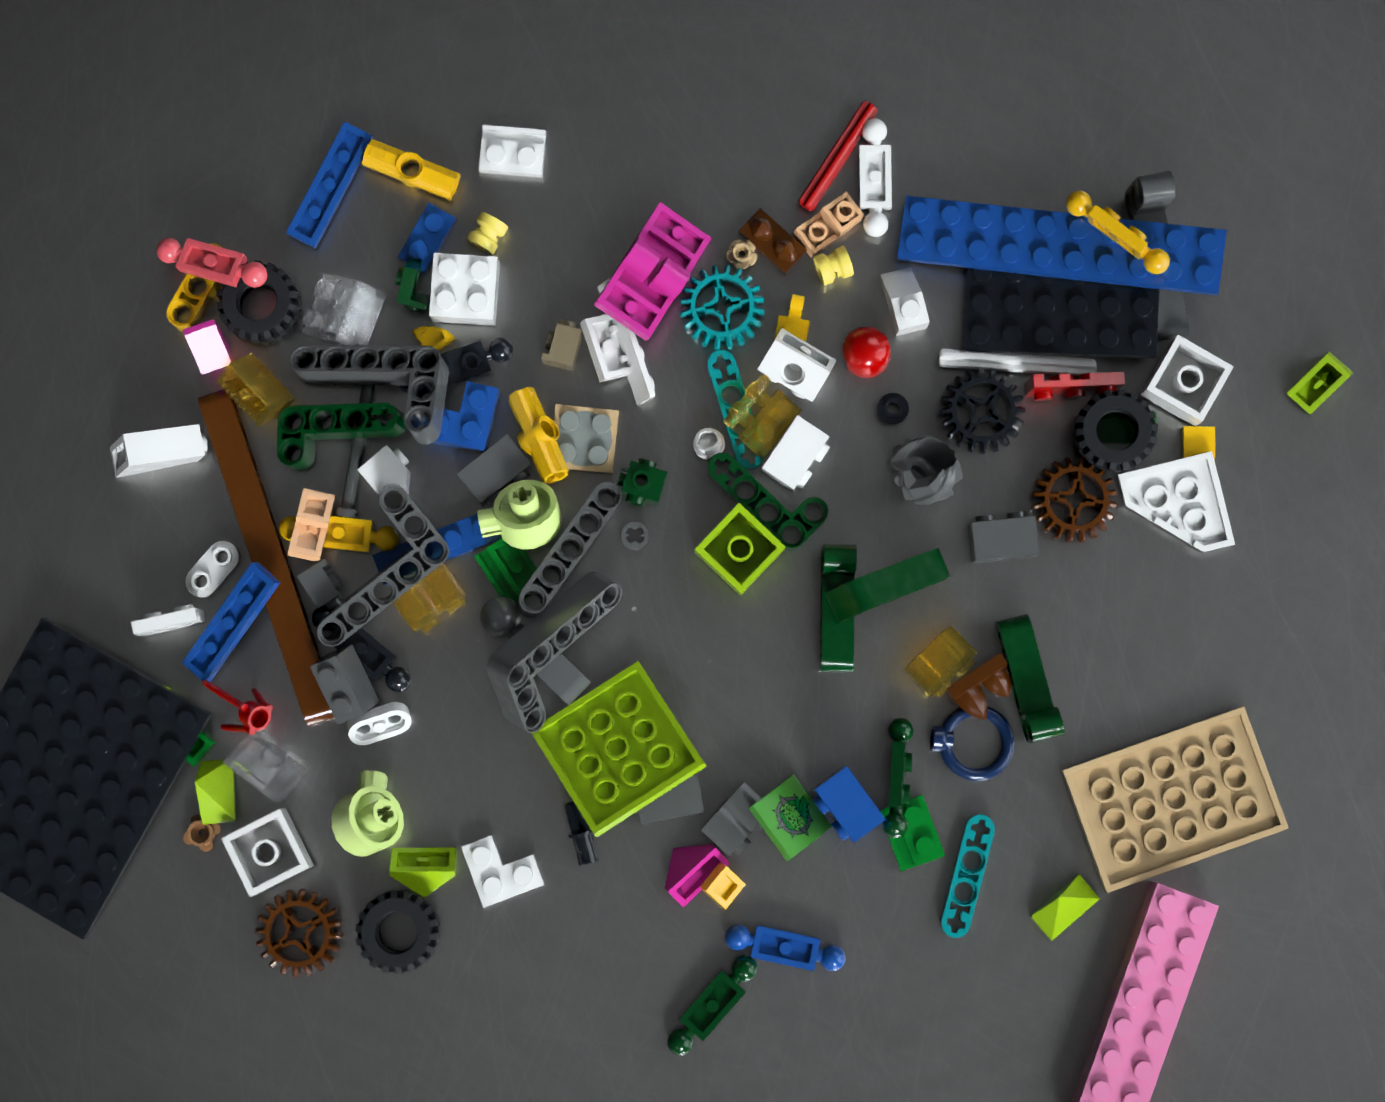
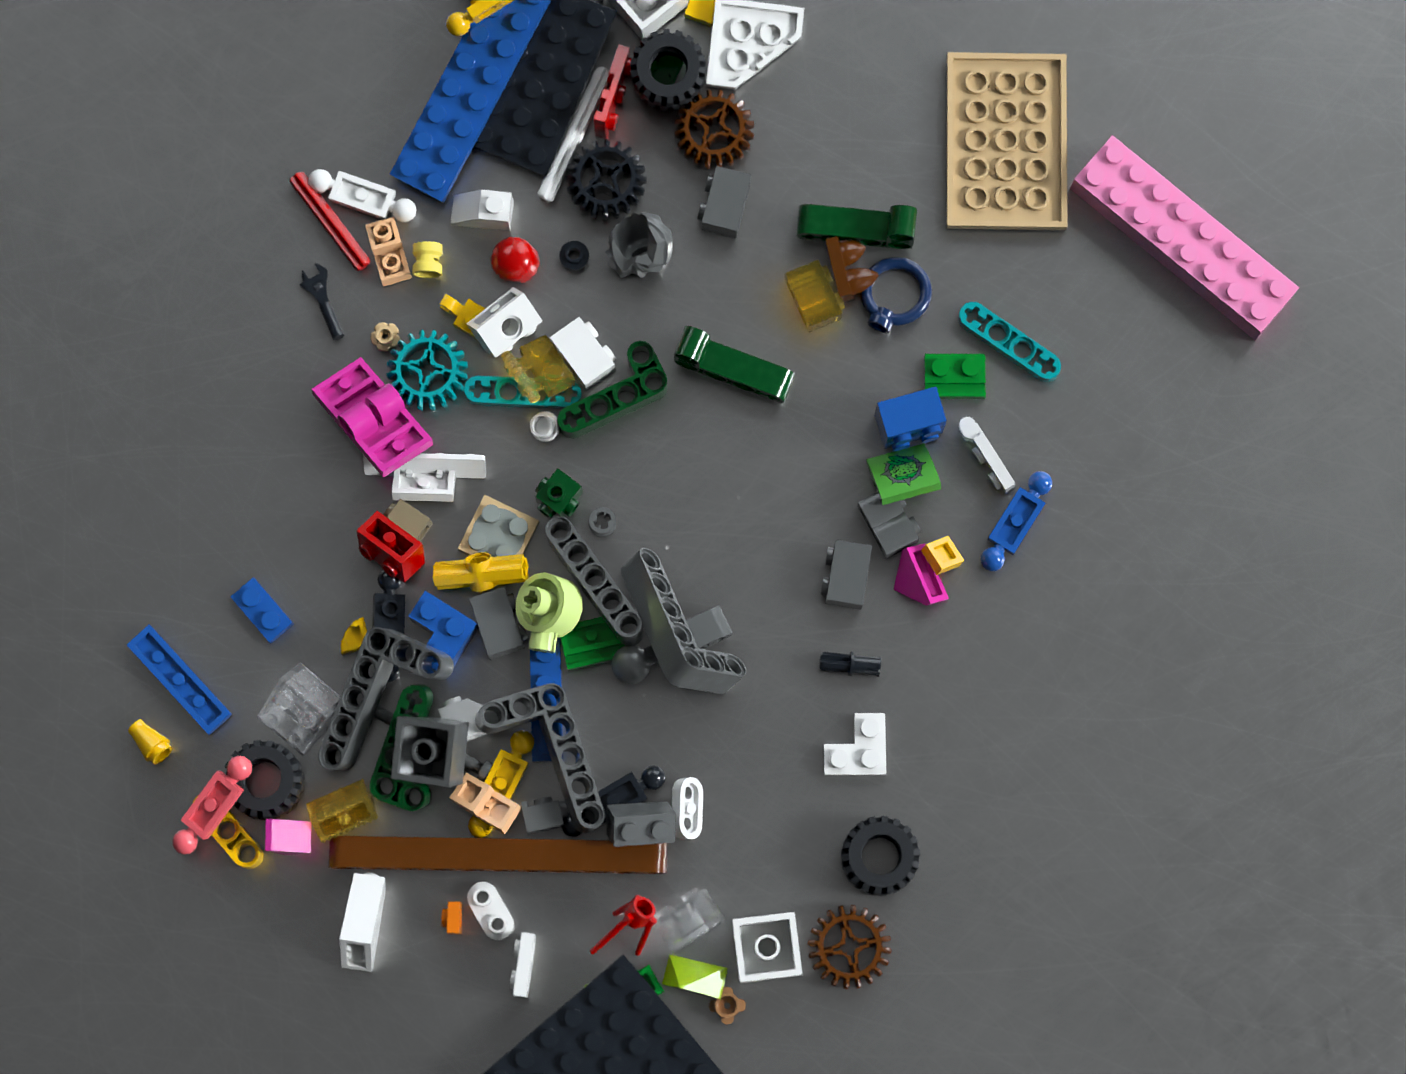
camera: 65 degrees left, 5 degrees down
blue plate [182,562,281,682] -> none
yellowish green piece [331,770,404,857] -> none
yellow piece [362,139,461,201] -> none
lime slope [389,847,457,898] -> none
clear yellow brick [393,563,468,634] -> none
dark green bracket [395,258,430,312] -> none
white brick [429,253,500,326] -> none
light yellow wheel [465,212,508,255] -> none
white plate [479,125,546,178] -> none
lime plate [532,661,707,838] -> none
dark green plate [667,955,758,1056] -> none
lime brick [694,503,786,596] -> none
reddish brown tile [739,208,807,275] -> none
dark green beam [825,548,951,623] -> none
dark green plate [882,718,914,838] -> none
lime slope [1030,874,1100,941] -> none
none -> yellow cone [128,719,172,765]
none -> black piece [300,263,344,340]
none -> red brick [356,511,425,583]
none -> dark grey slope [391,716,469,787]
none -> orange plate [441,902,462,935]
none -> white hinge [958,416,1015,494]

